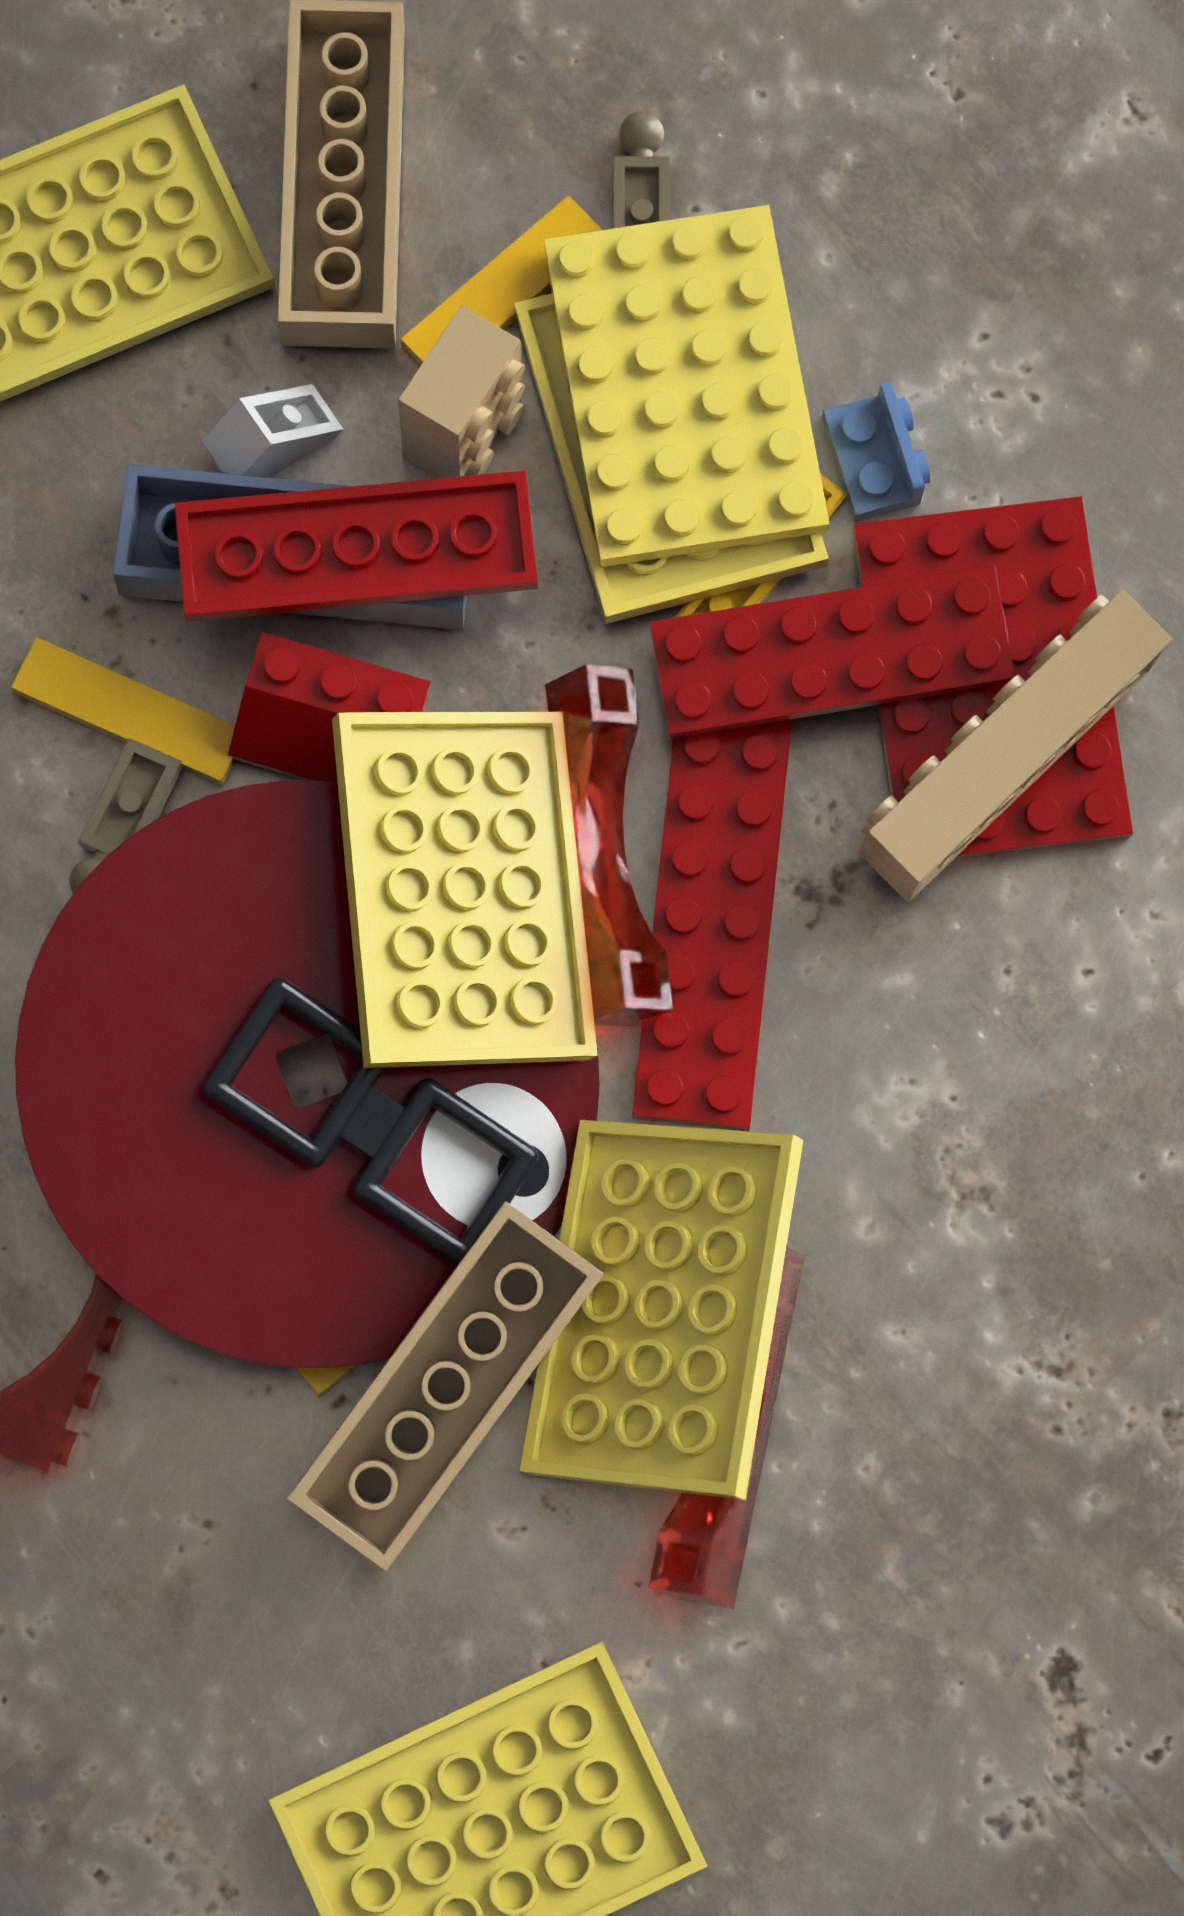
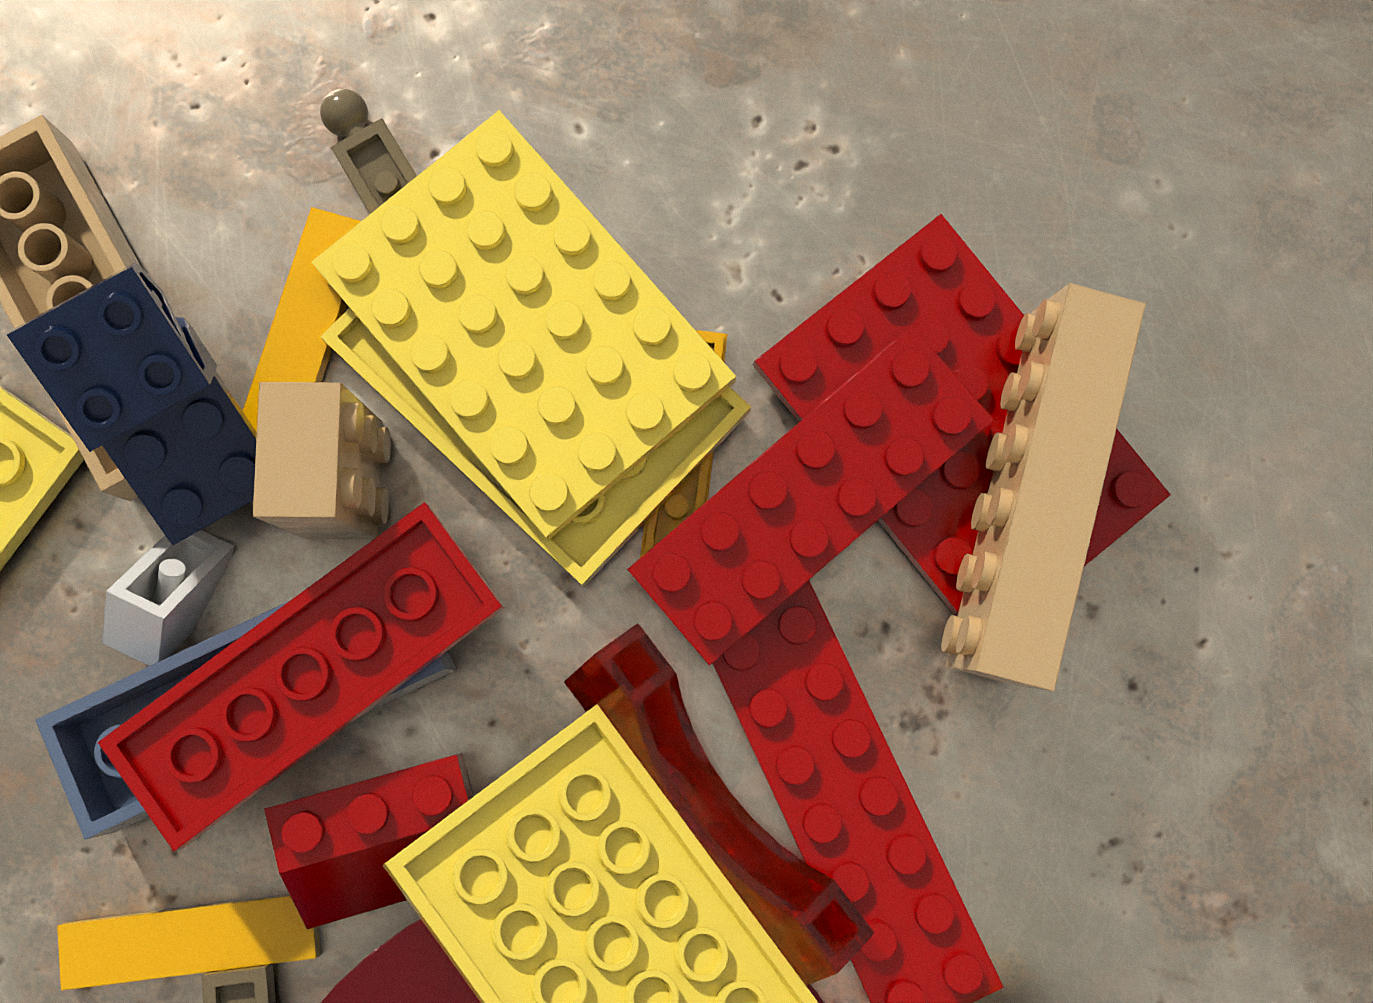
camera: 30 degrees left, 5 degrees up
medium blue bracket [822,382,930,522] -> none
none -> dark blue piece [7,262,257,546]

